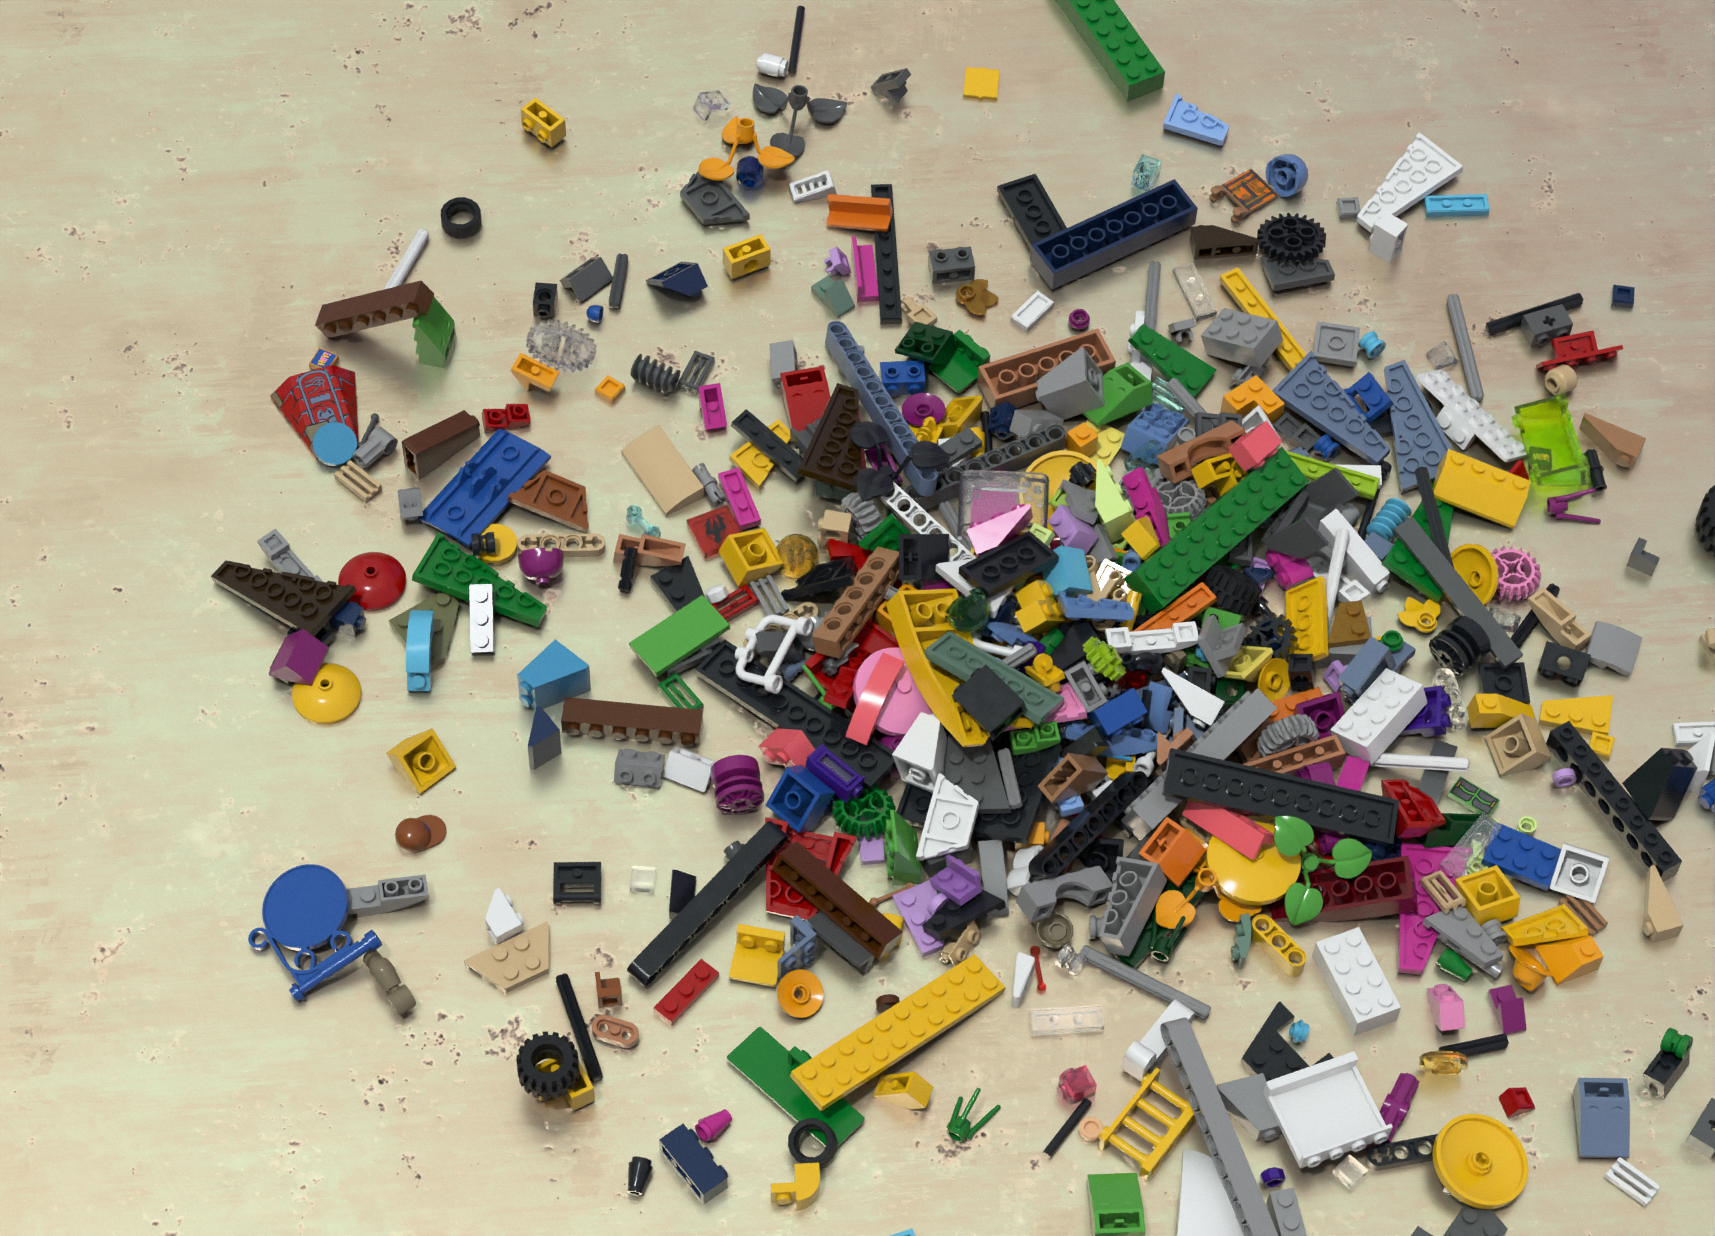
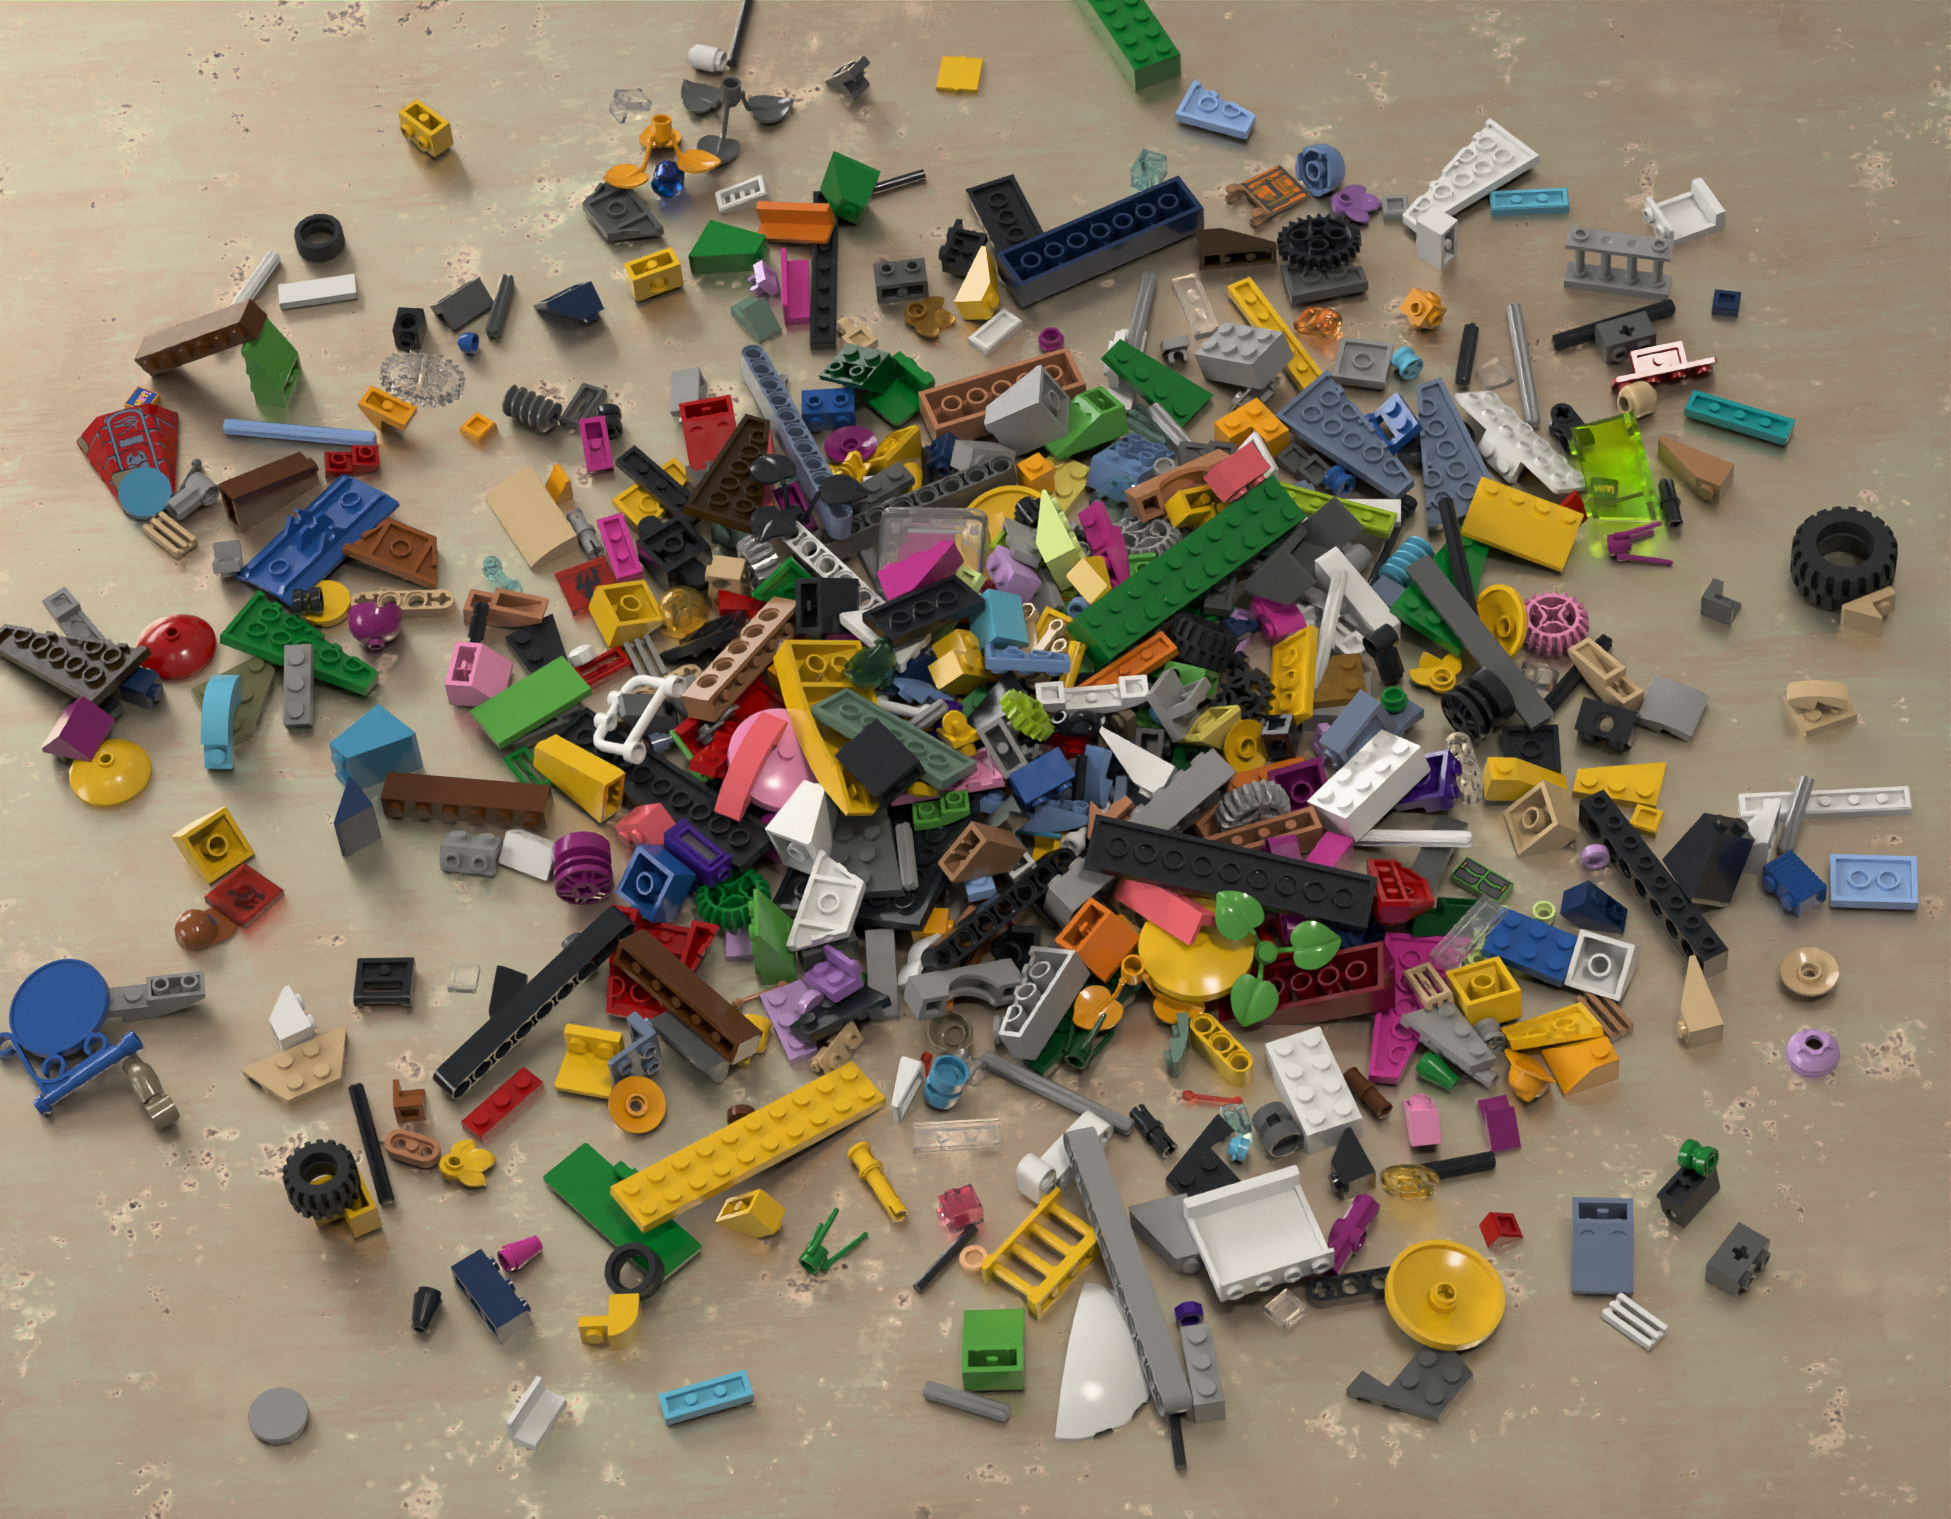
camera: 10 degrees right, 5 degrees down
none -> clear red tile [204,863,285,930]
none -> light blue axle [223,419,376,445]
none -> white tile [278,274,358,310]
none -> yellow plate [439,1139,497,1187]
none -> bright pink slope [445,641,513,707]
none -> yellow slope [533,734,625,823]
none -> light orange slope [545,464,573,505]
none -> black wheel [595,403,623,441]
none -> black brick [636,514,713,595]
none -> green slope [688,220,770,274]
none -> green slope [820,151,881,225]
none -> yellow pin [846,1141,909,1222]
none -> black bar [873,169,926,194]
none -> dark azure wheel [923,1055,969,1109]
none -> black bracket [938,218,988,277]
none -> yellow slope [954,246,1000,320]
none -> black pin [1129,1104,1178,1158]
none -> clear red hinge [1182,1090,1243,1107]
none -> clear light blue tile [1220,1103,1252,1135]
none -> dark grey wheel [1251,1101,1304,1158]
none -> clear orange piece [1293,306,1342,341]
none -> black slope [1328,1127,1376,1201]
none -> medium lavender plate [1331,185,1382,223]
none -> reddish brown pin [1343,1067,1393,1119]
none -> black piece [1362,623,1405,683]
none -> light orange brick [1399,287,1448,330]
none -> black axle [1454,322,1479,389]
none -> black piece [1549,403,1595,455]
none -> dark blue slope [1560,880,1628,934]
none -> light grey fence [1564,226,1675,301]
none -> white panel [1643,177,1726,248]
none -> teal plate [1684,390,1796,446]

